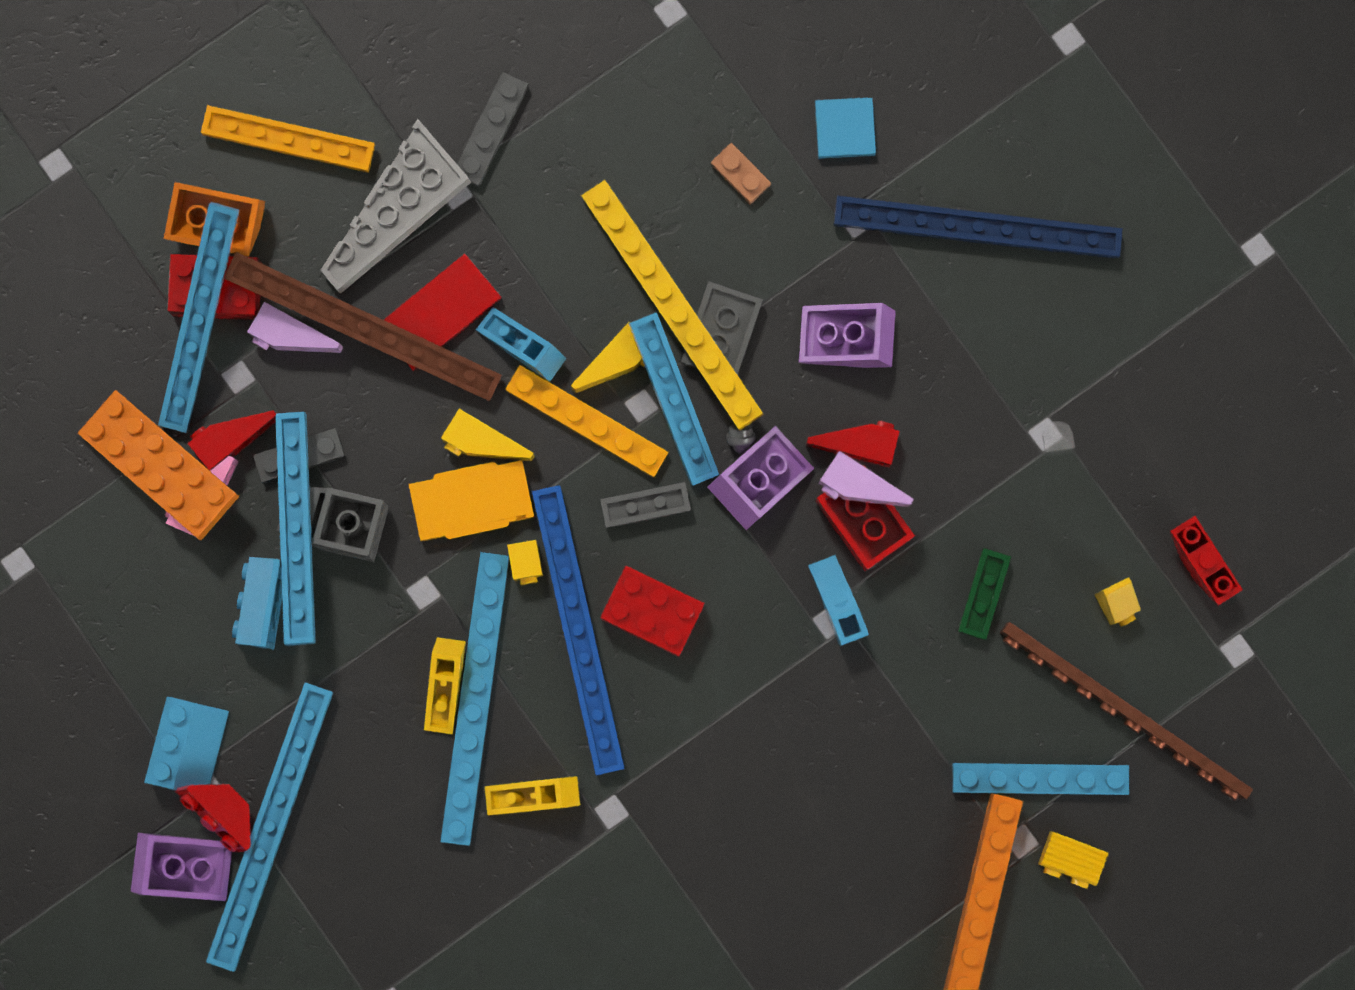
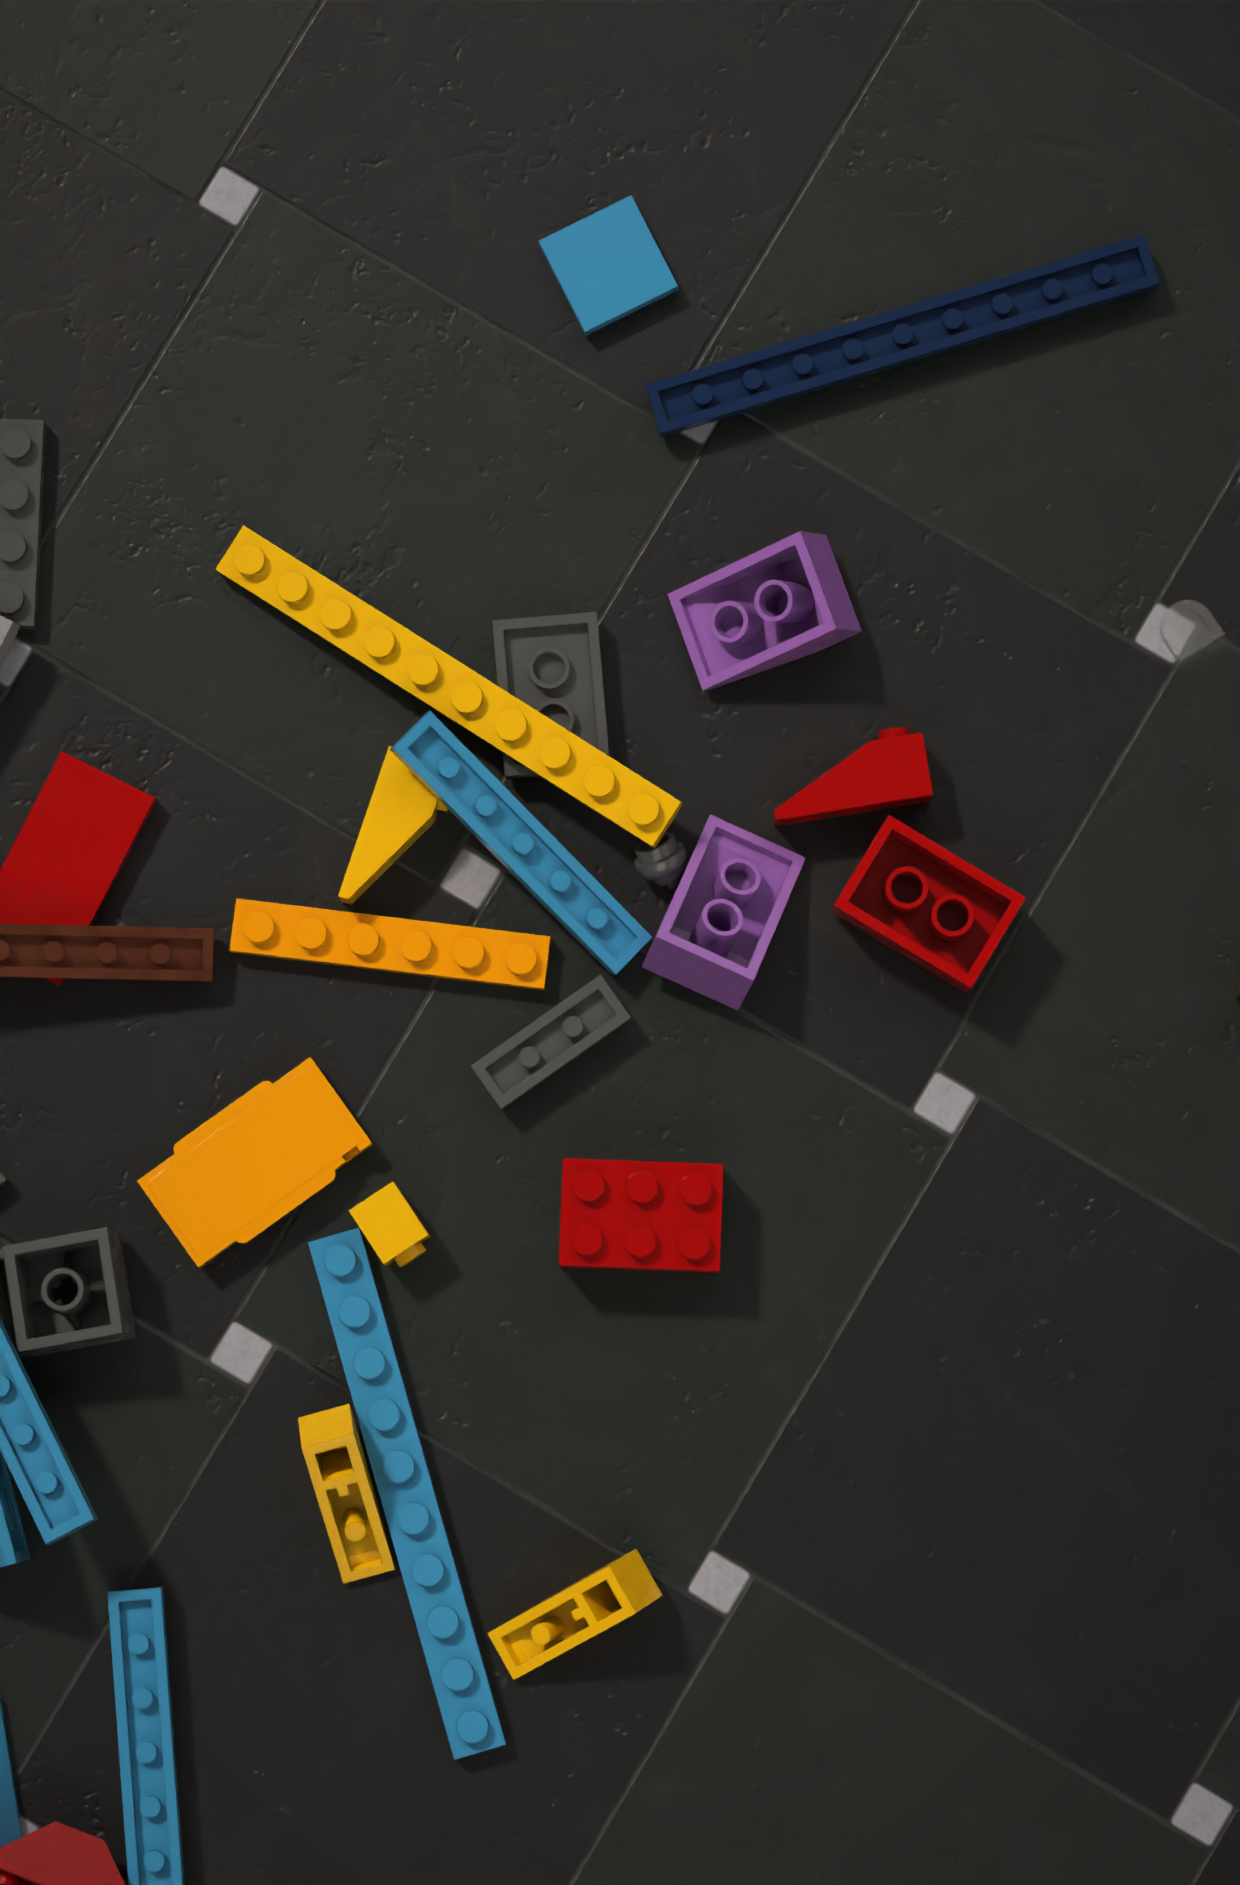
camera: 20 degrees left, 0 degrees up
yellow slope [441,409,535,461] -> none
dark azure slope [476,307,567,382] -> none
blue plate [532,485,625,775] -> none
nougat plate [711,143,771,205] -> none
dark azure slope [808,555,869,647] -> none
lavender slope [819,451,914,507] -> none
dark green plate [957,548,1011,640] -> none

